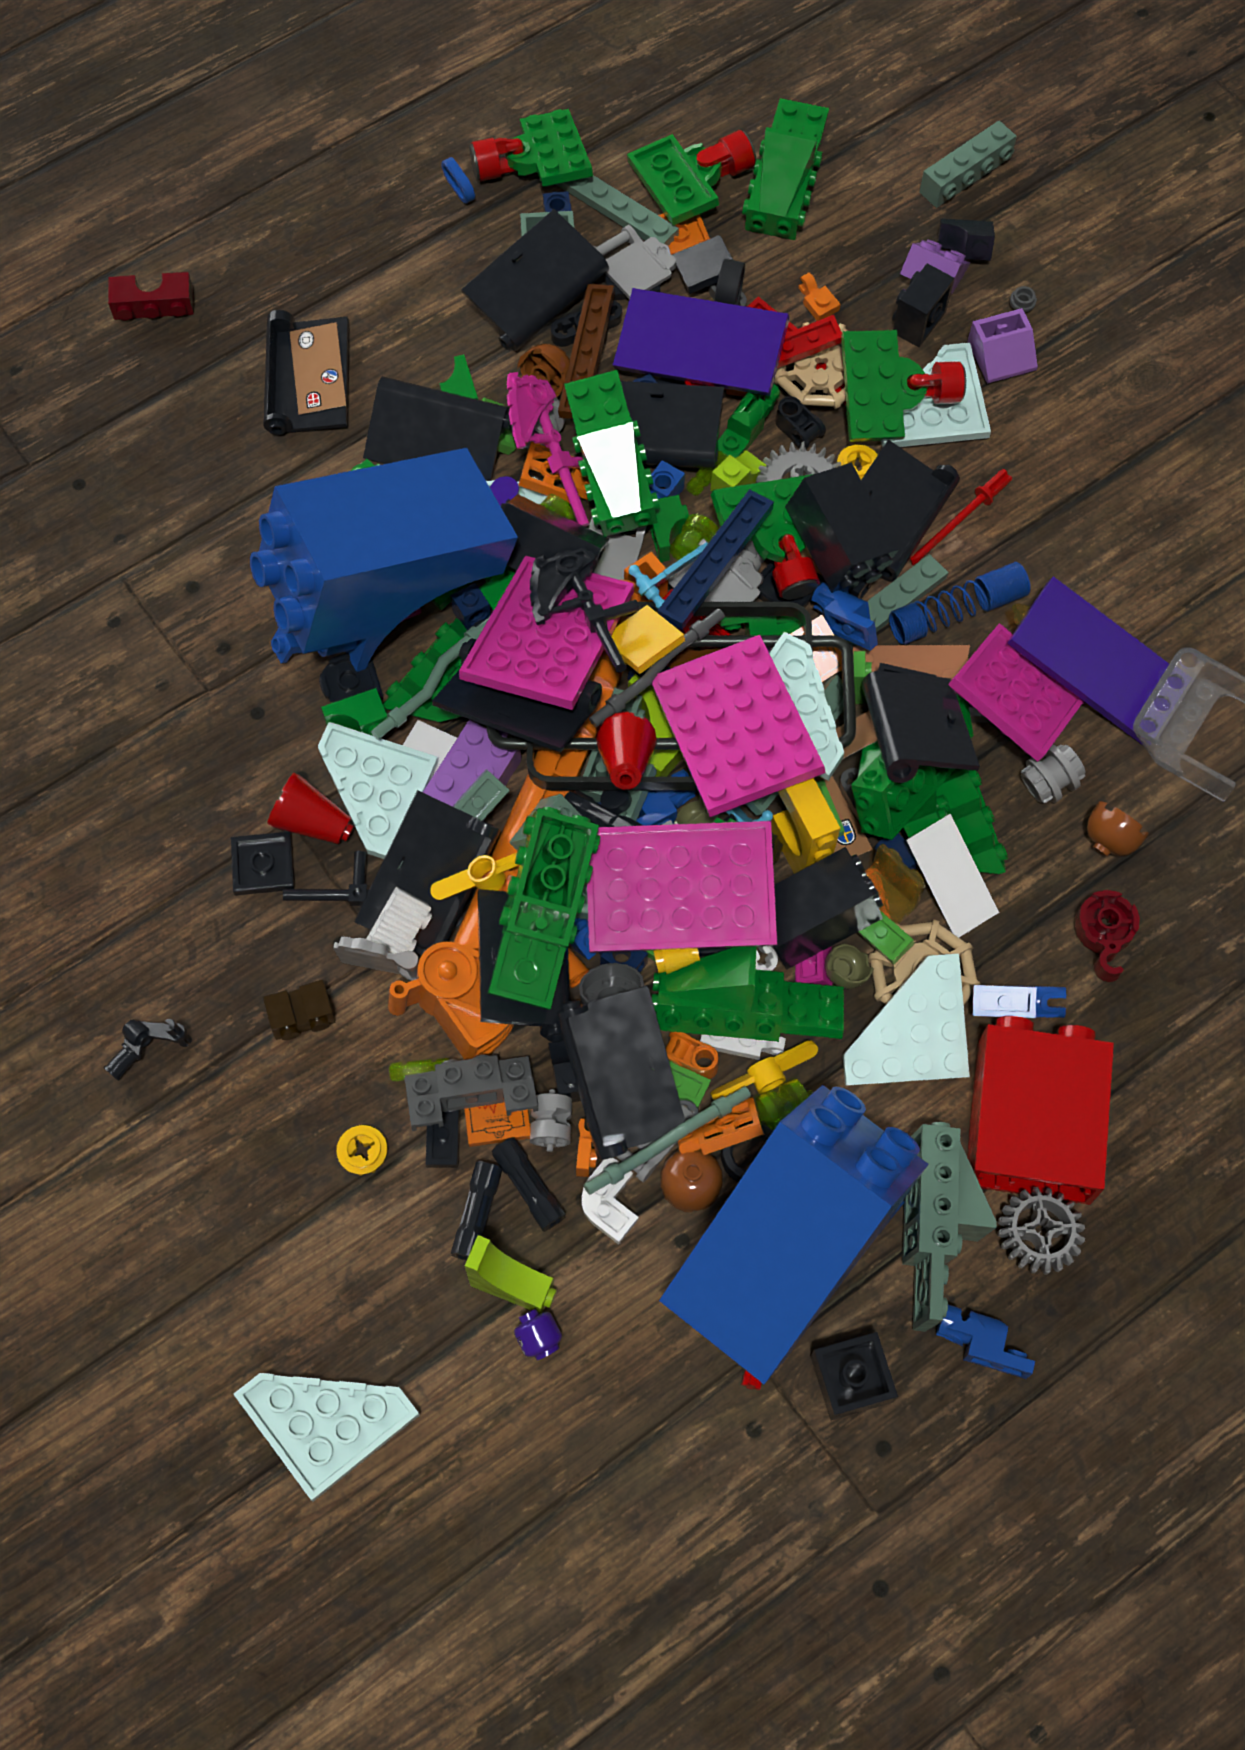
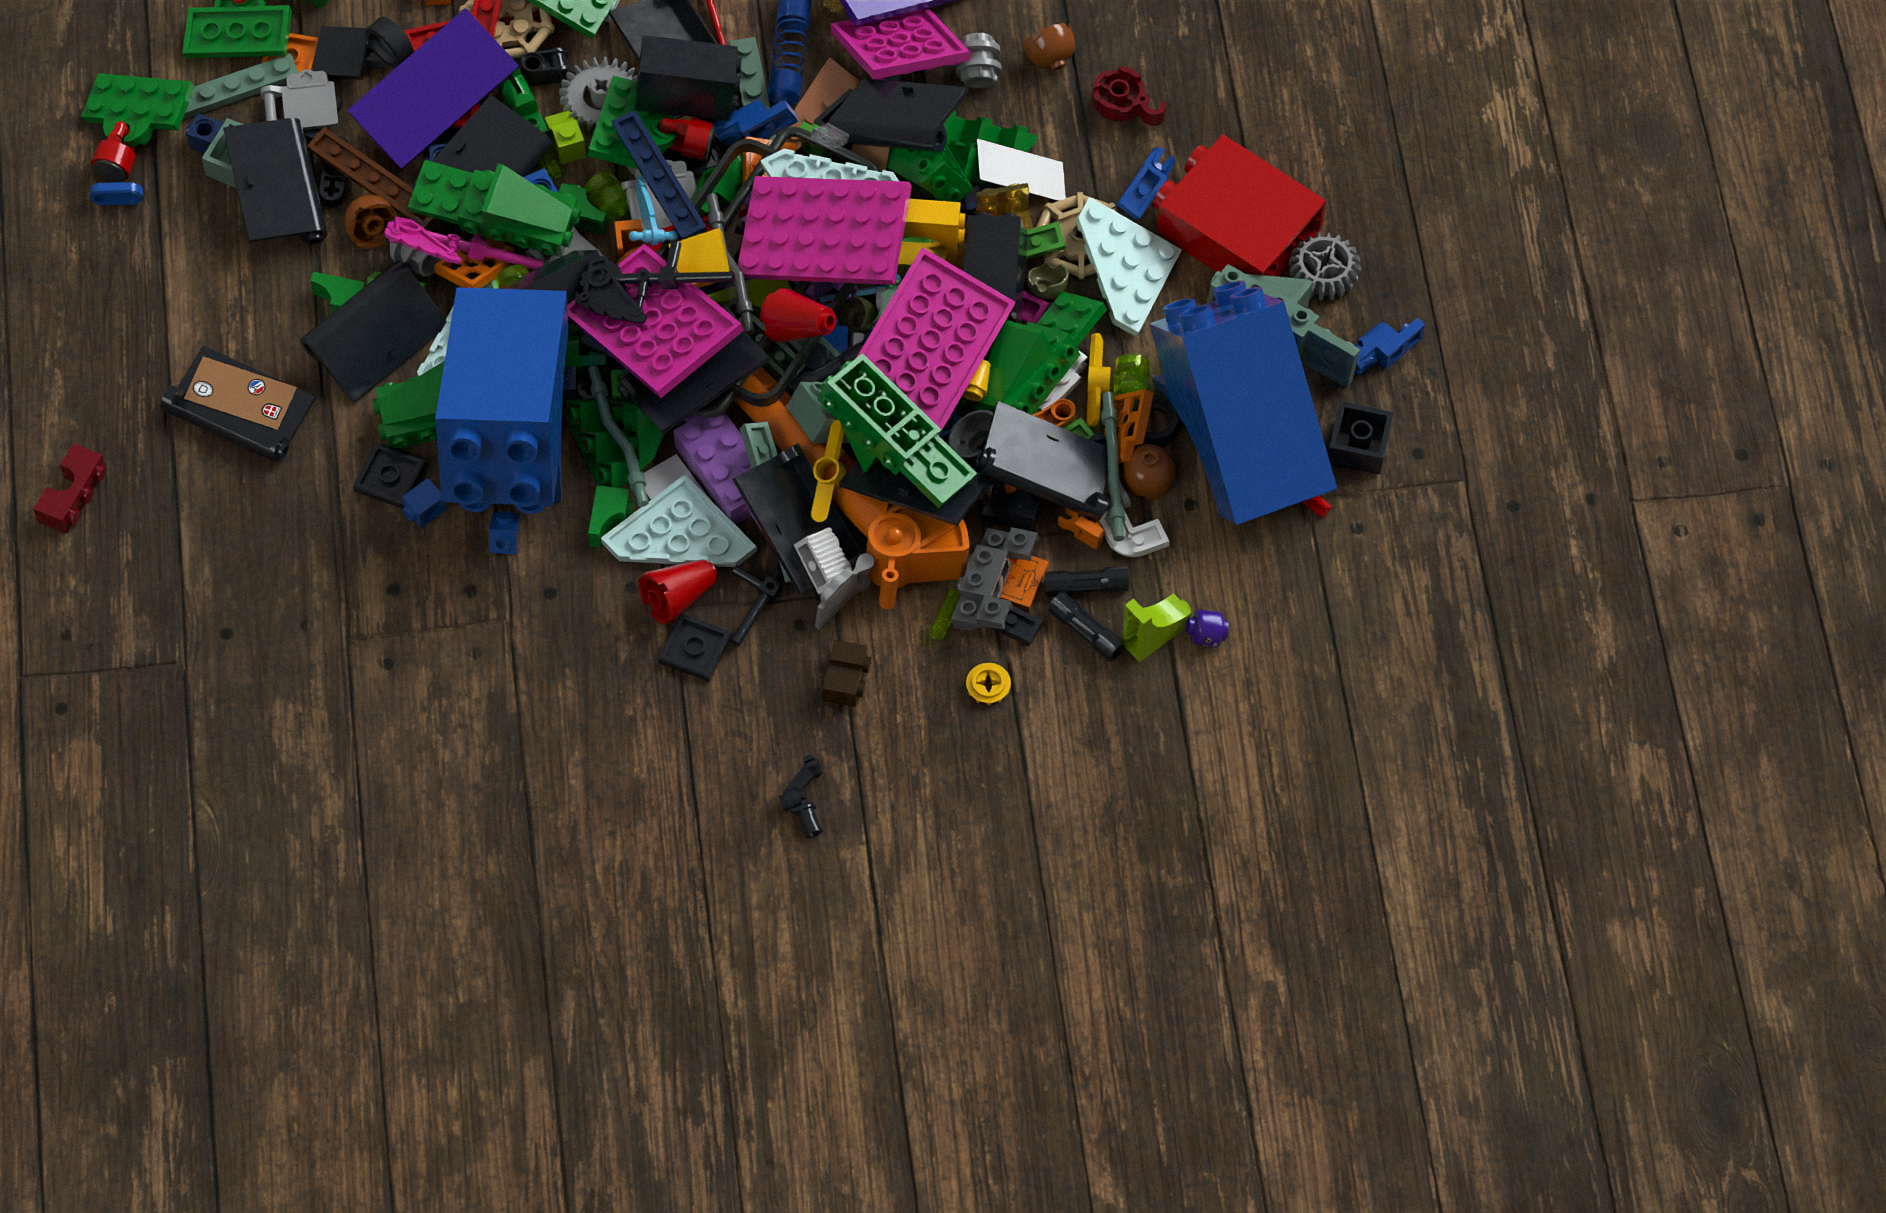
camera: 60 degrees left, 5 degrees down
light aqua plate [234,1373,420,1502] -> none
black tile [319,653,384,703] -> none
light grey wheel [530,1089,572,1152] -> none
yellow gear [837,445,878,479] -> none
none -> clear tile [811,123,849,150]

